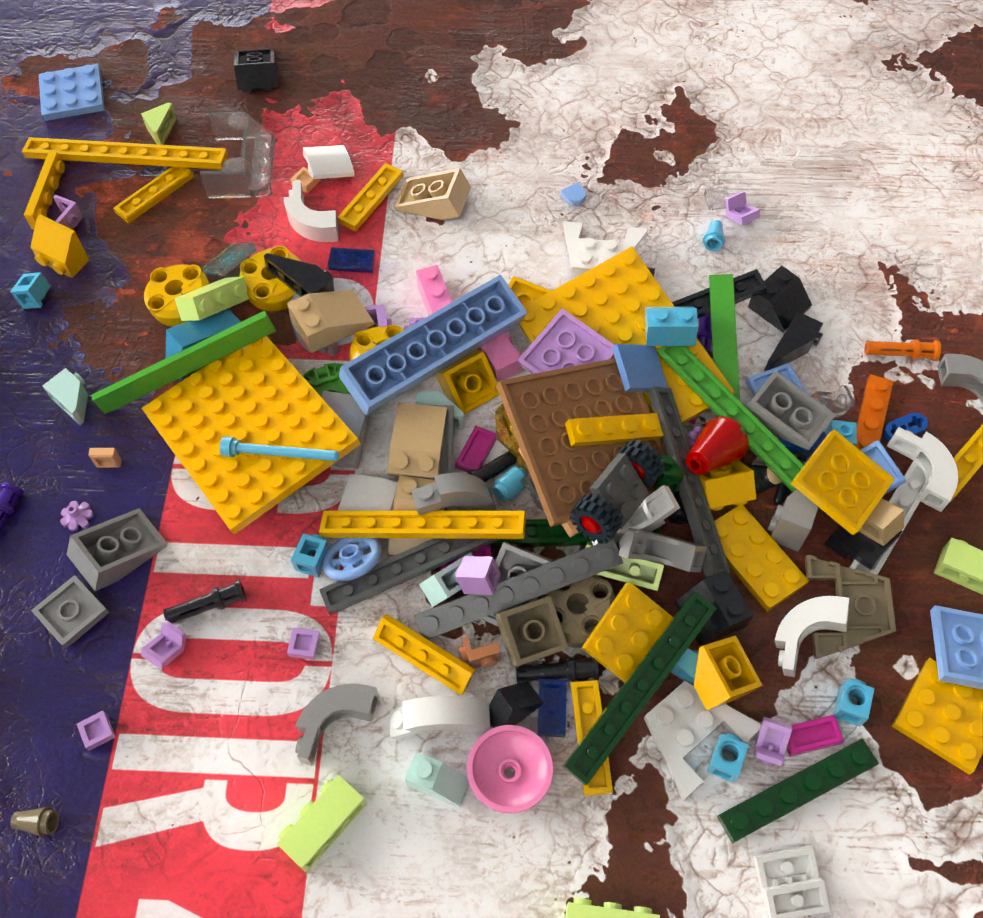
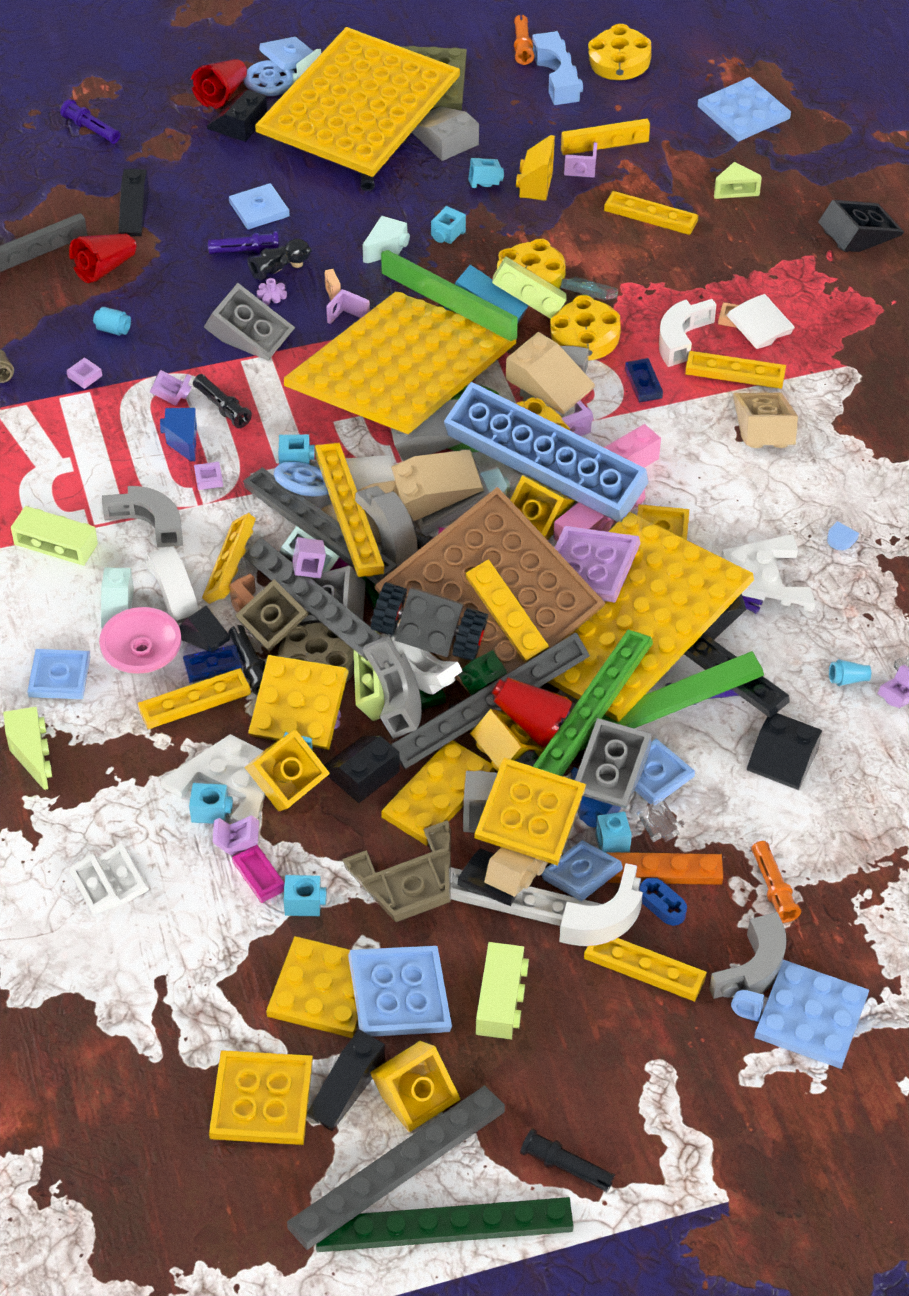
camera: 70 degrees right, 10 degrees down
yellow plate [22,137,228,170] -> none
light grey plate [31,575,109,649] -> none
clear windscreen [200,111,276,198] -> none
medium azure piece [220,436,340,461] -> none
black slope [264,253,334,297] -> none
dark green plate [562,591,717,785] -> none
medium blue tile [612,344,668,392] -> none
medium azure slope [645,307,698,346] -> none
dark green plate [717,738,879,844] -> none
black slope [764,312,823,372] -> none
white arch [775,596,849,677] -> none
none -> light blue plate [27,649,91,699]
none -> medium azure brick [93,307,131,336]
none -> blue slope [160,408,197,461]
none -> black piece [247,238,312,281]
none -> lavender bracket [327,289,370,324]
none -> medium azure brick [431,206,466,244]

